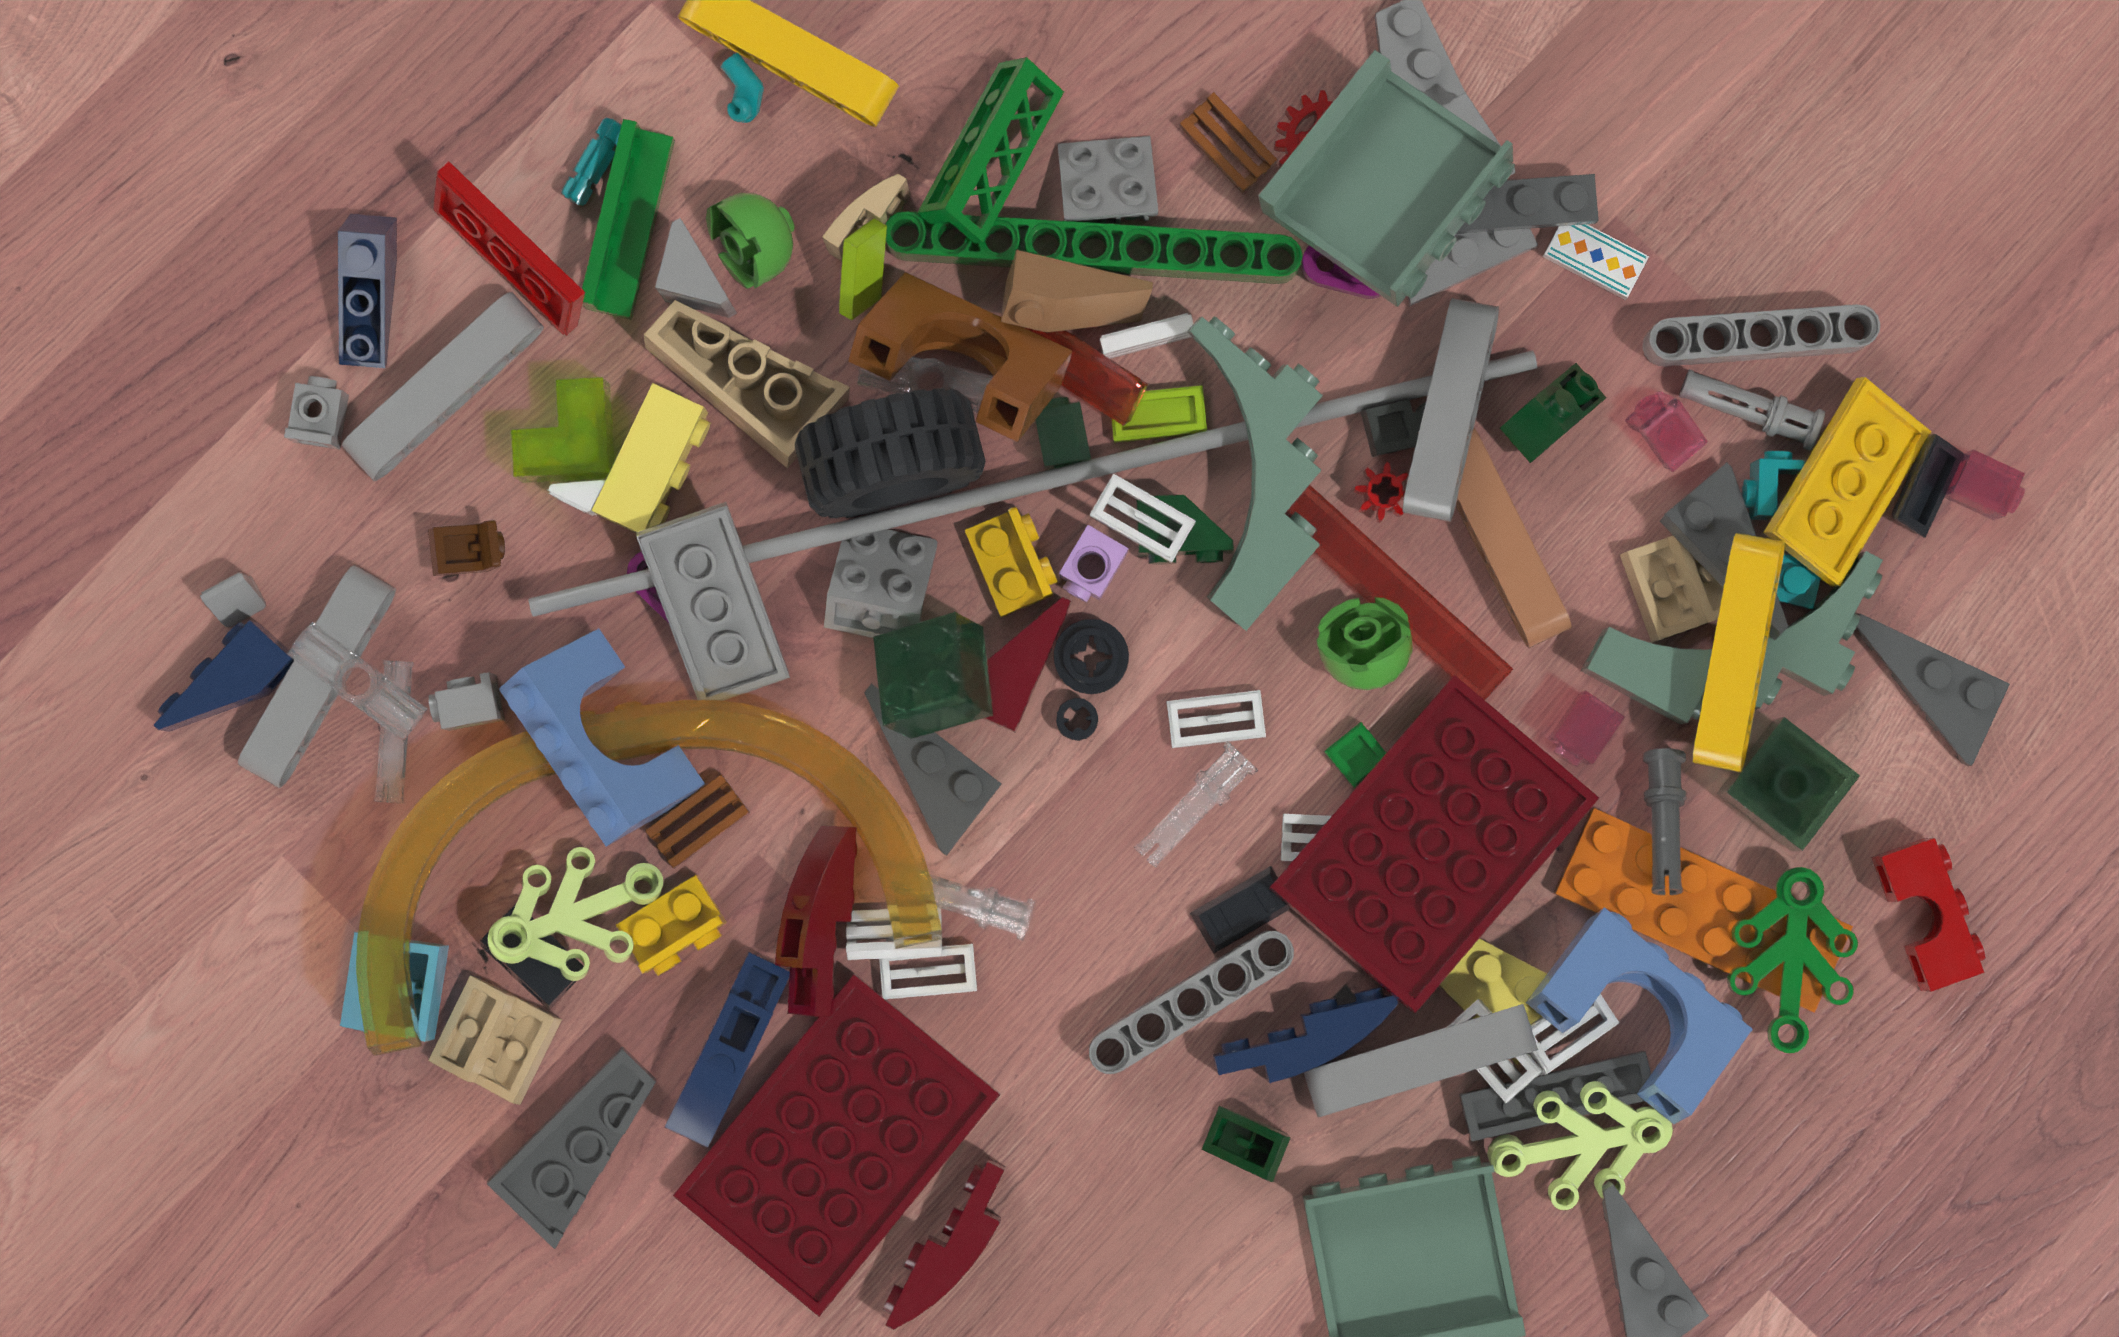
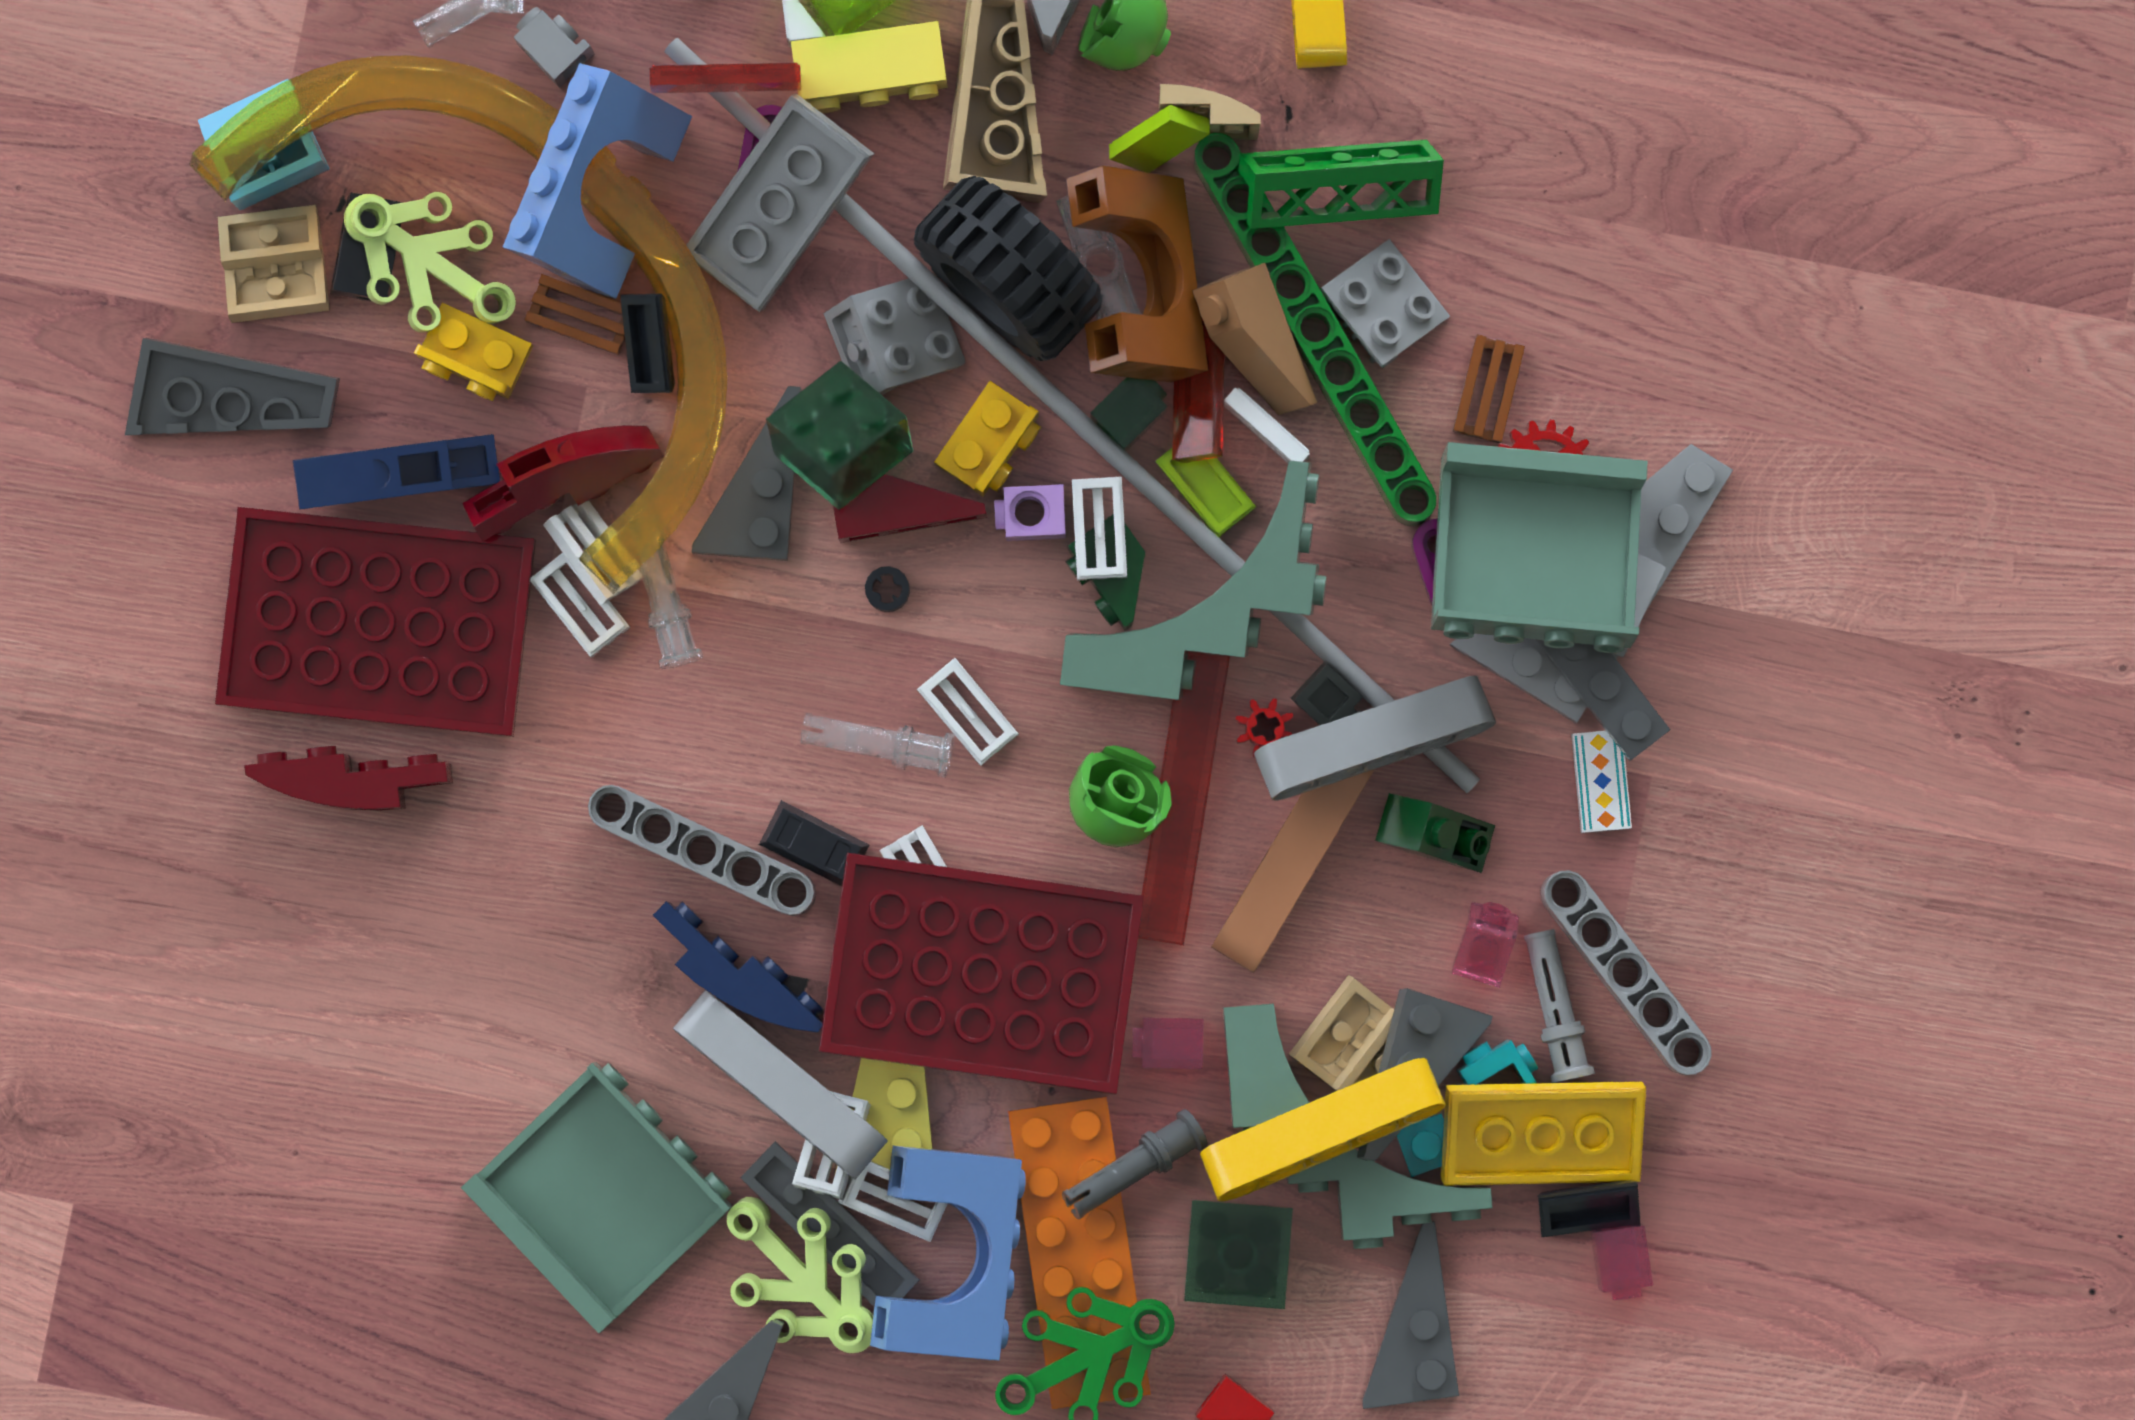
camera: 55 degrees right, 0 degrees up
black gear [1054,619,1129,695] -> none
dark green slope [1201,1106,1290,1183] -> none
green tile [1323,722,1386,788] -> none
none -> black tile [620,293,675,393]
none -> clear red tile [649,63,801,93]

